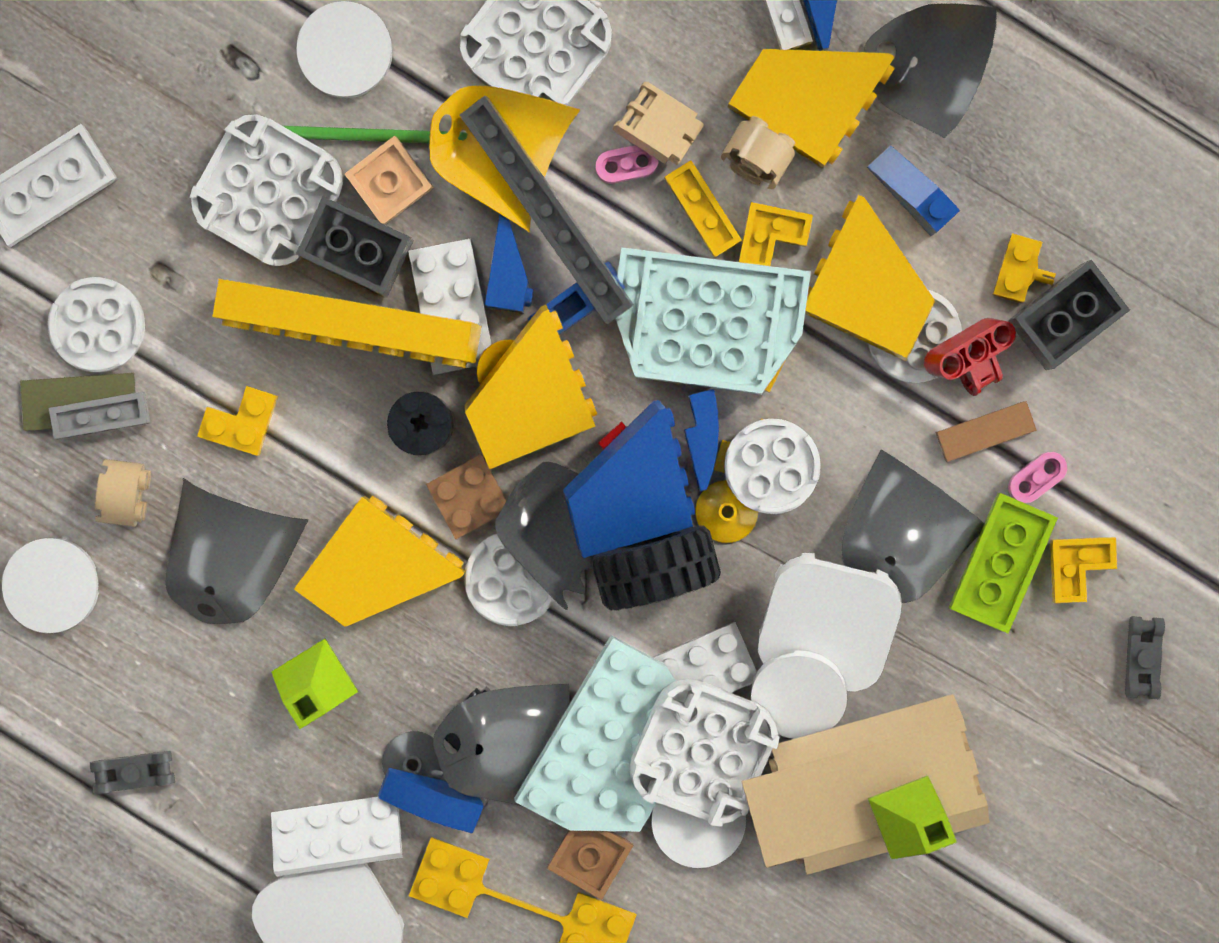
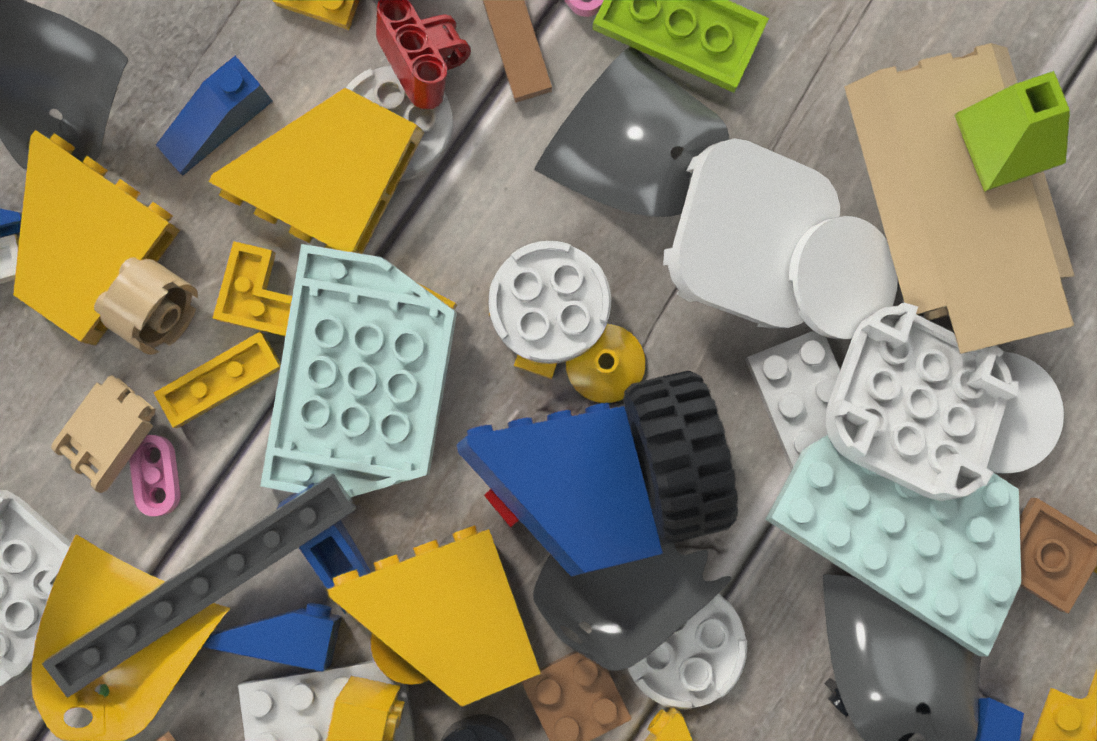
camera: 80 degrees left, 5 degrees down
blue slope [684,389,719,491] -> none

